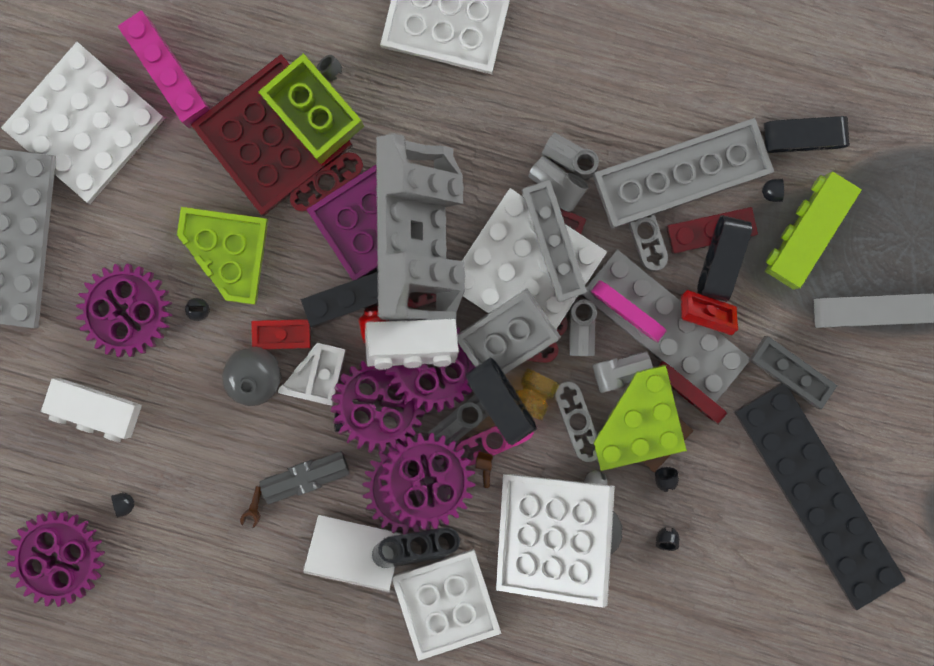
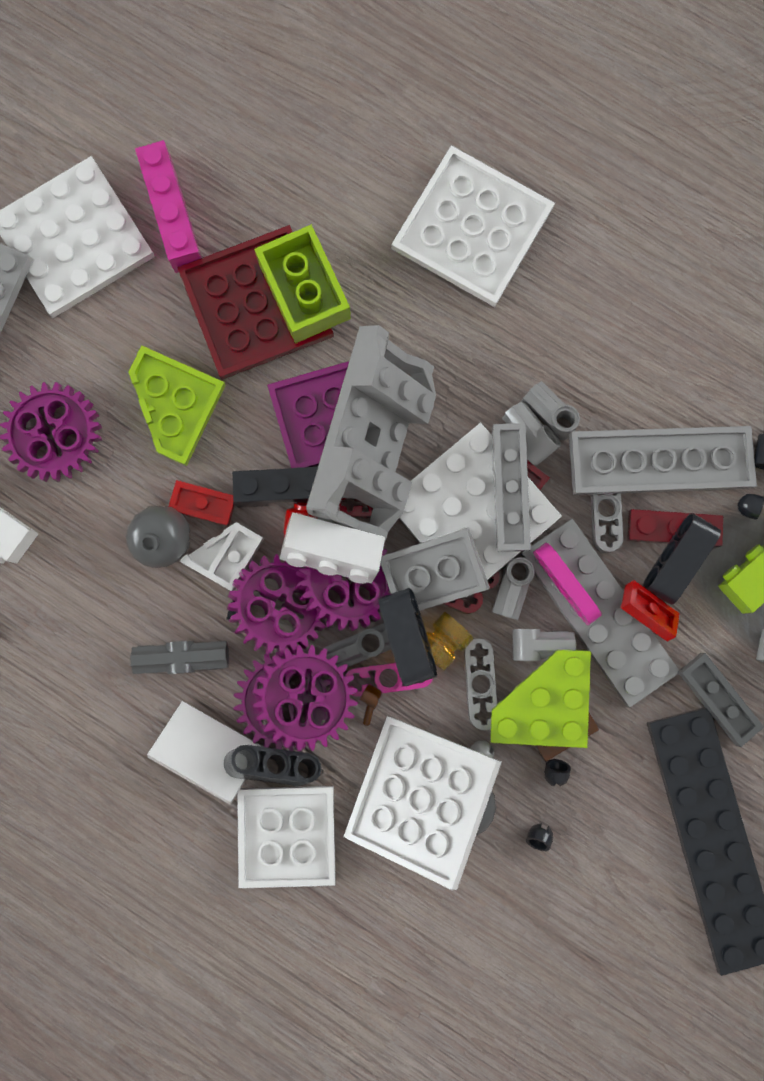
camera: 15 degrees right, 5 degrees down
black hinge [185,298,210,321] -> none
reddish brown hand [240,486,262,528] -> none
dark red beam [290,152,364,213] -> none
dark grey hinge [317,55,342,81] -> none
dark red beam [658,361,728,425] -> none

